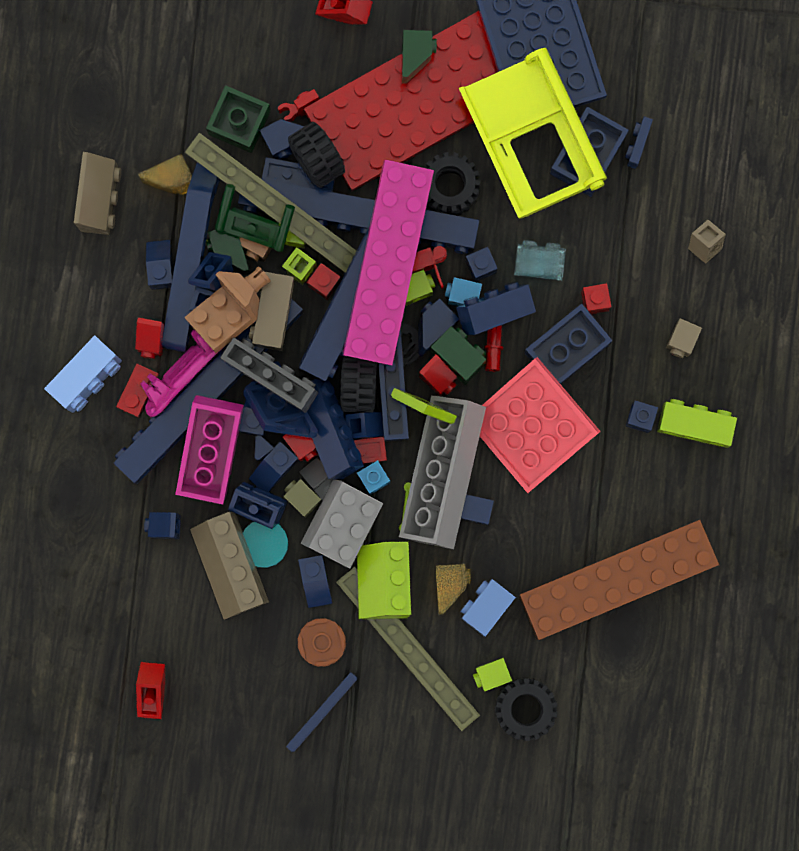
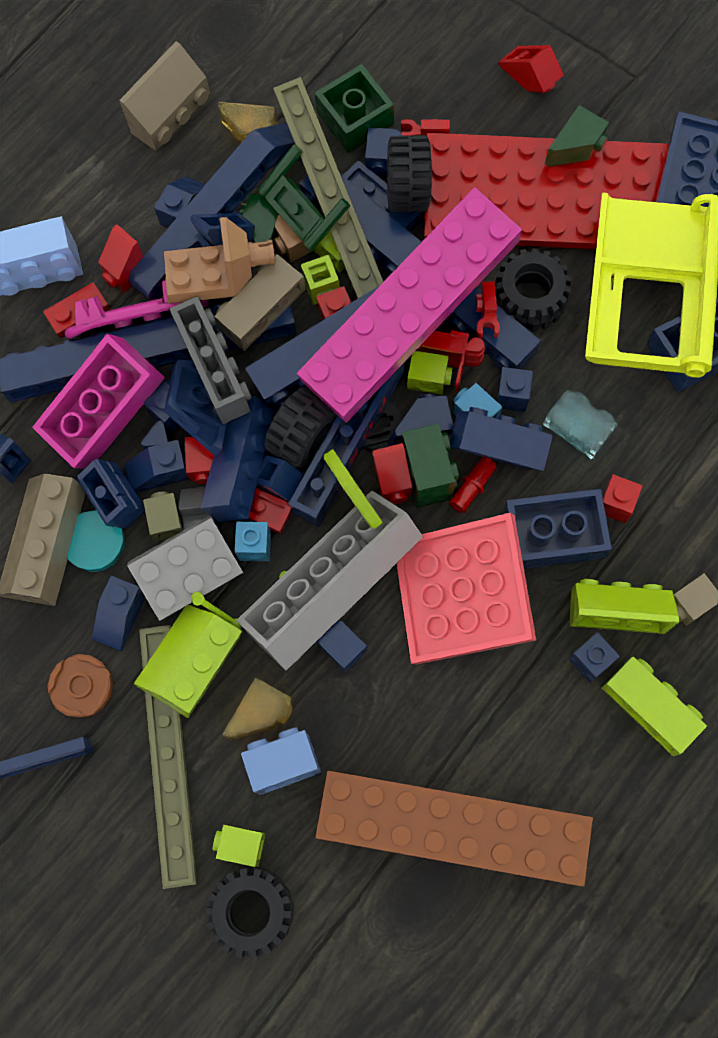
camera: 35 degrees right, 10 degrees down
none -> lime hinge [191,591,242,630]
none -> red plate [475,281,500,339]
none -> lime slope [570,579,679,634]

